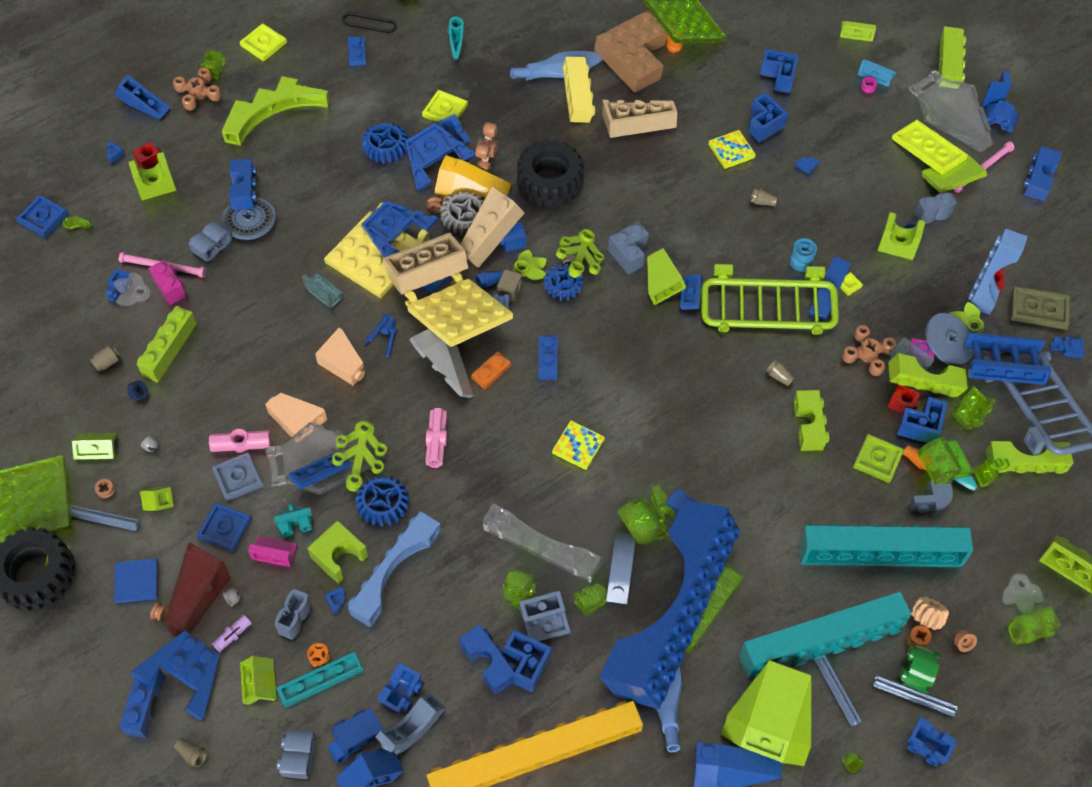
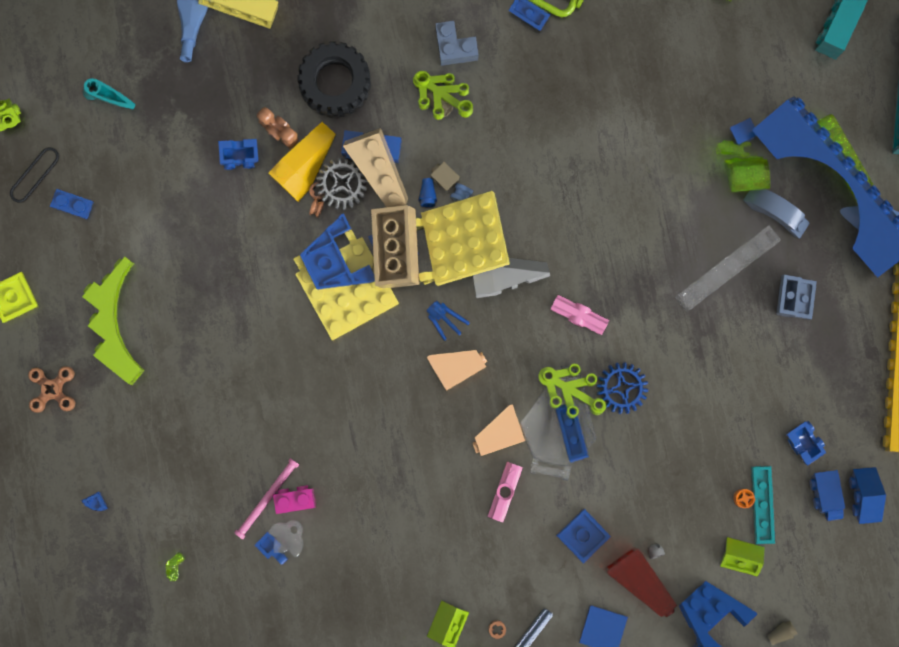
camera: 65 degrees left, 25 degrees up
blue tile [16,195,69,238] -> none
dark tan brick [90,345,120,372] -> none
blue slope [114,75,170,120] -> none
dark blue tile [127,380,148,401] -> none
lime piece [128,152,176,200] -> none
red brick [132,142,162,169] -> none
lime brick [136,306,197,382] -> none
lime panel [140,487,174,511] -> none
light grey hinge [141,435,159,452] -> none
nougat bush [150,601,170,623] -> none
sand blue brick [189,221,232,262] -> none
clear neon green brick [200,49,226,79] -> none
lavender pin [211,614,252,653] -> none
sand blue tile [212,452,264,502] -> none
piece [222,198,276,240] -> none
blue arch [229,159,257,210] -> none
dark pink panel [248,536,298,567] -> none
teal hips [274,502,314,537] -> none
sand blue brick [275,589,311,640] -> none
sand blue brick [277,729,316,779] -> none
clear light blue panel [302,273,344,308] -> none
lime piece [307,521,368,584] -> none
blue tile [324,586,346,614] -> none
medium blue arch [348,511,441,628] -> none
blue gear [362,121,408,164] -> none
sand blue arch [376,694,446,755] -> none
blue wing [405,123,476,192] -> none
neon yellow tile [422,90,468,122] -> none
blue arch [459,624,516,695] -> none
orange plate [471,351,511,389] -> none
clear neon green brick [503,567,537,609] -> none
blue brick [504,630,552,693] -> none
lime plate [513,250,547,280] -> none
blue brick [538,335,558,380] -> none
blue gear [544,263,584,301] -> none
tile [552,421,605,470] -> none
clear neon green brick [574,583,607,617] -> none
lime slope [647,248,686,306] -> none

